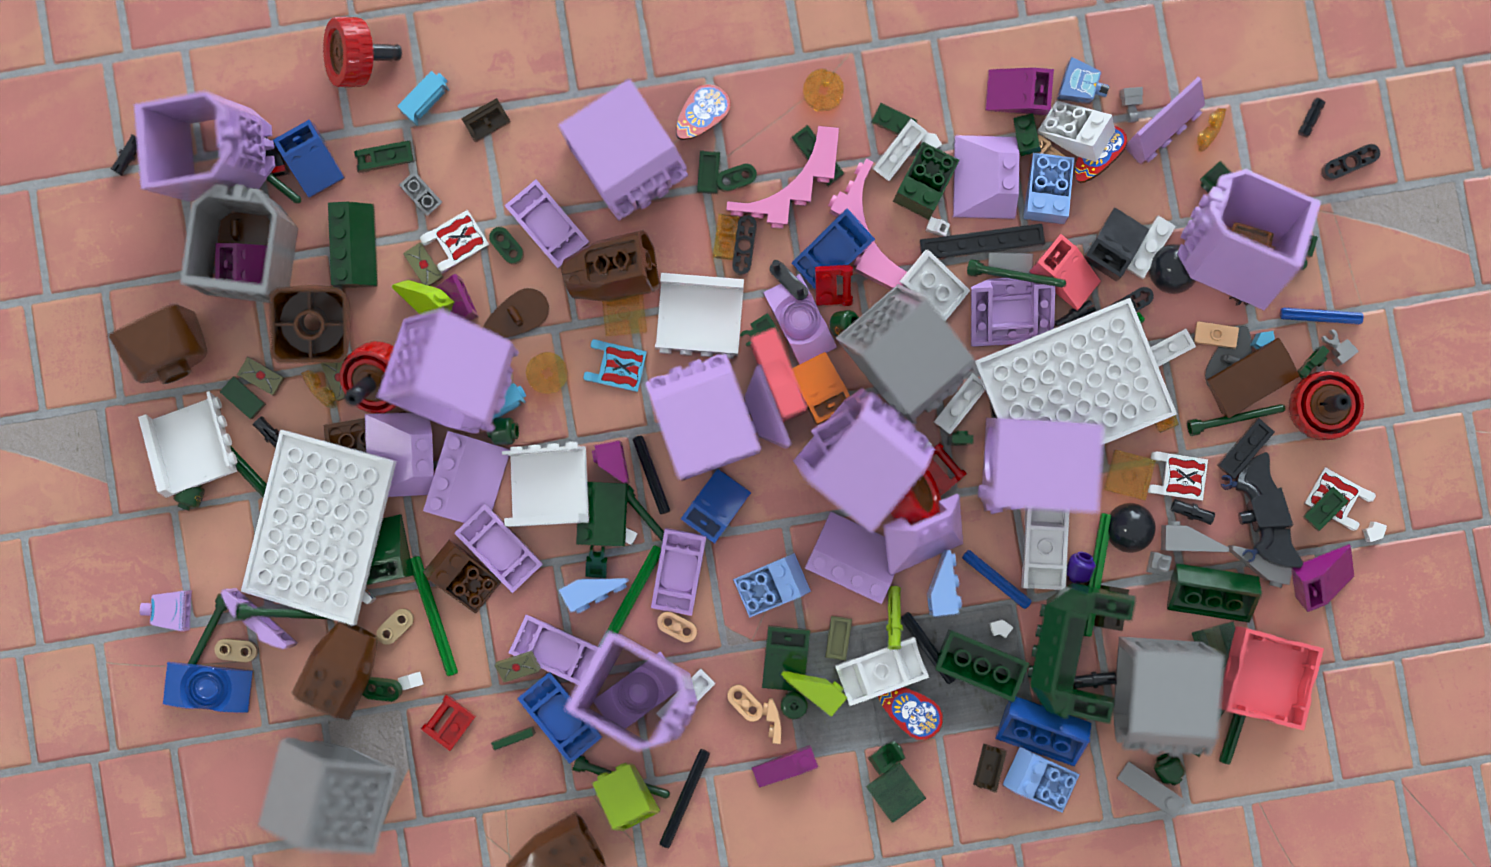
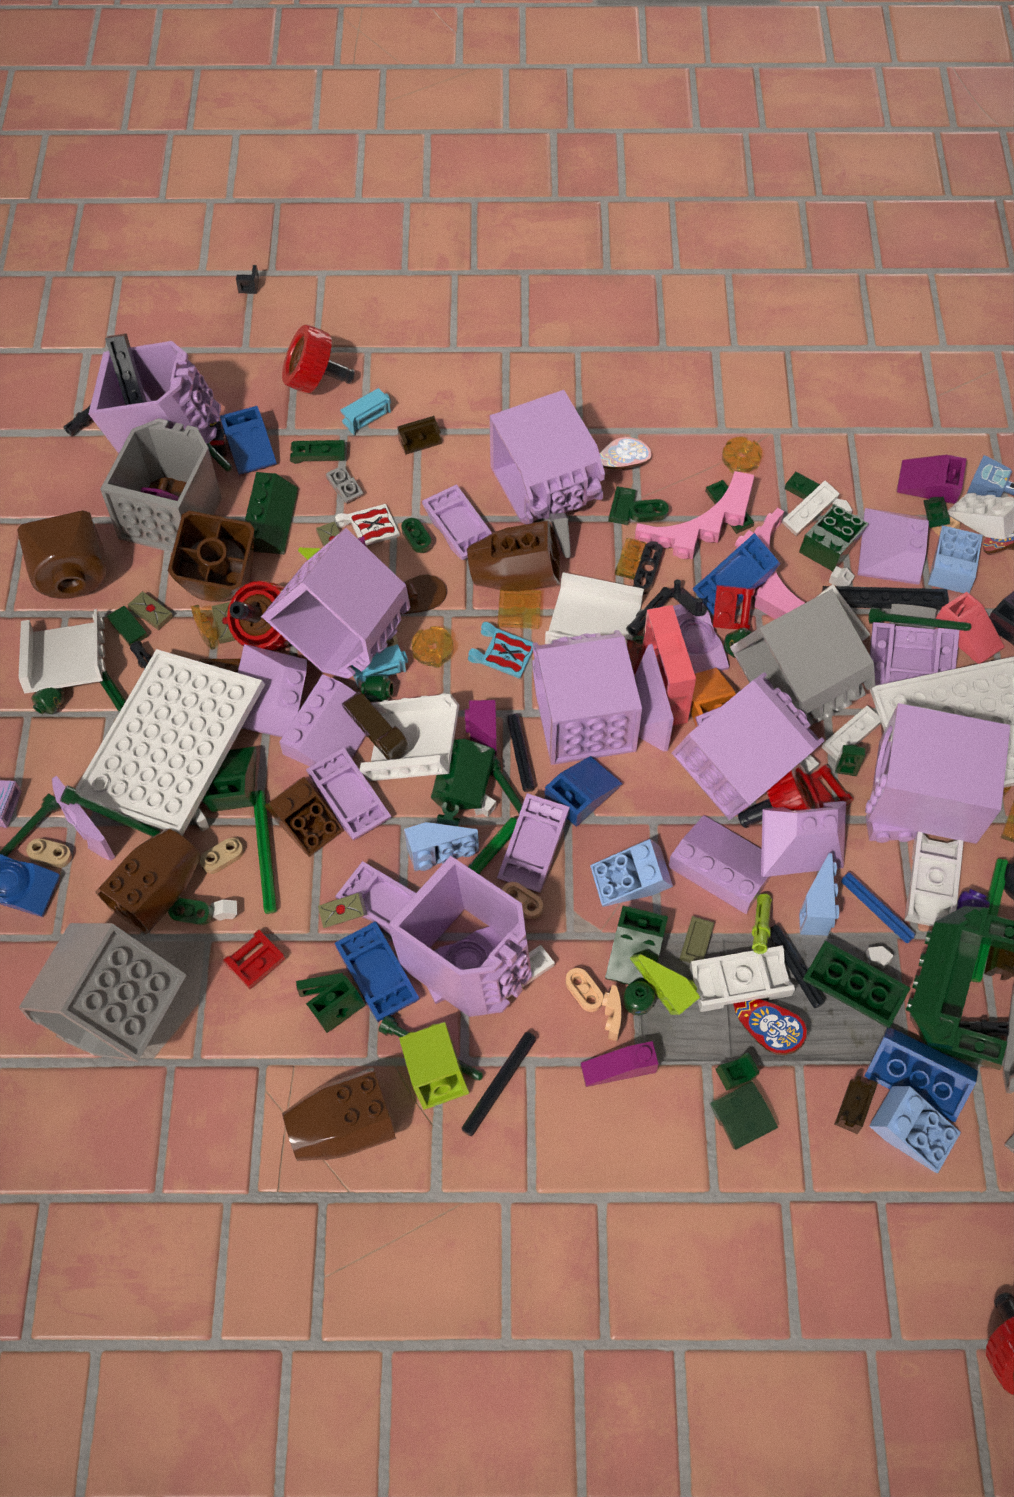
camera: 10 degrees right, 25 degrees down
none -> black plate [105,333,147,405]
none -> dark green brick [306,975,366,1033]
none -> dark brown beam [342,691,410,760]
none -> light grey slope [549,513,571,558]
none -> black pin [626,587,673,636]
none -> clear red slope [626,639,644,676]

